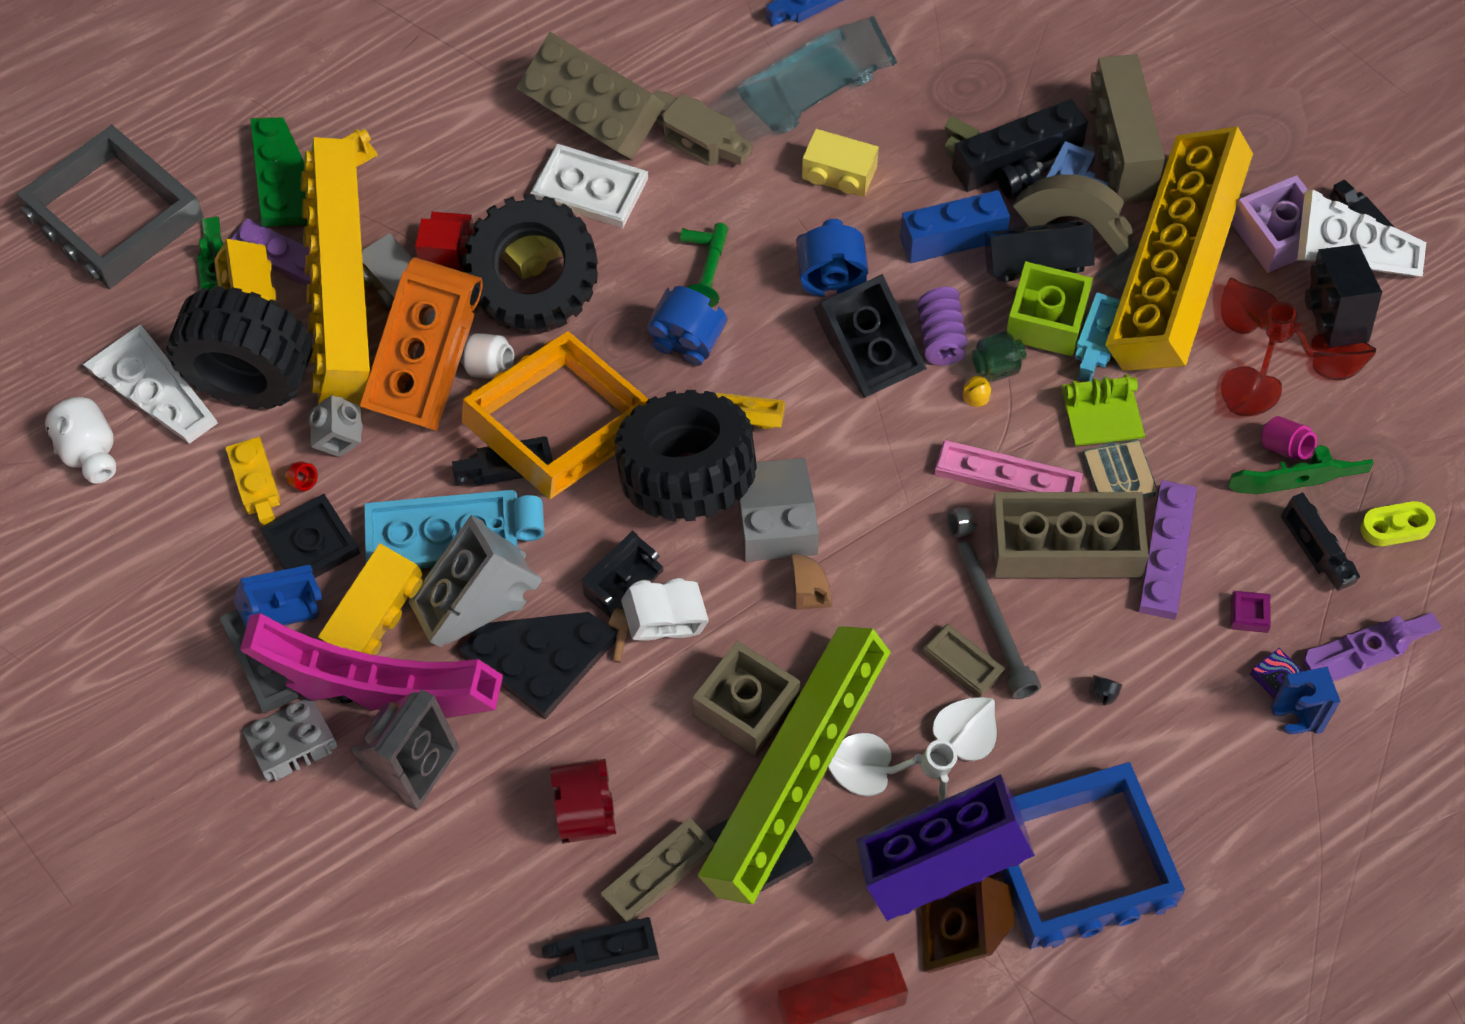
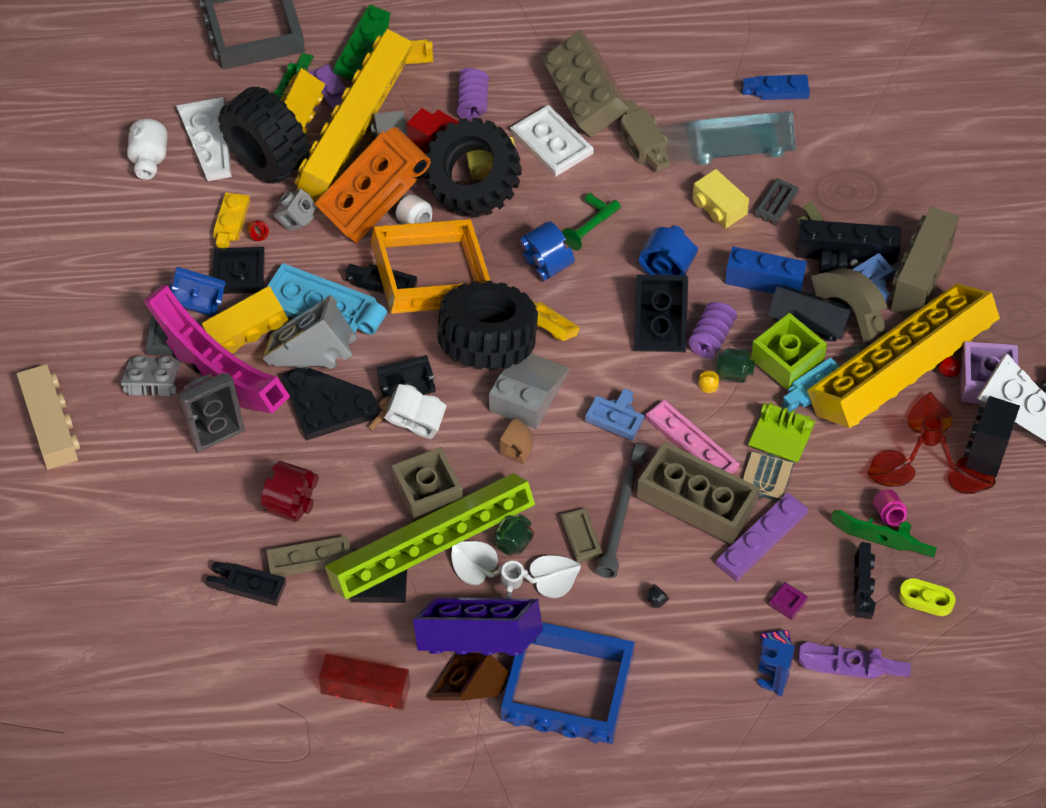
camera: 30 degrees right, 5 degrees down
none -> tan brick [17,364,80,470]
none -> medium lavender piece [457,68,489,120]
none -> clear green head [494,514,534,556]
none -> medium blue hinge [585,388,644,441]
none -> dark grey tile [754,178,799,226]
none -> red hinge [938,356,961,378]

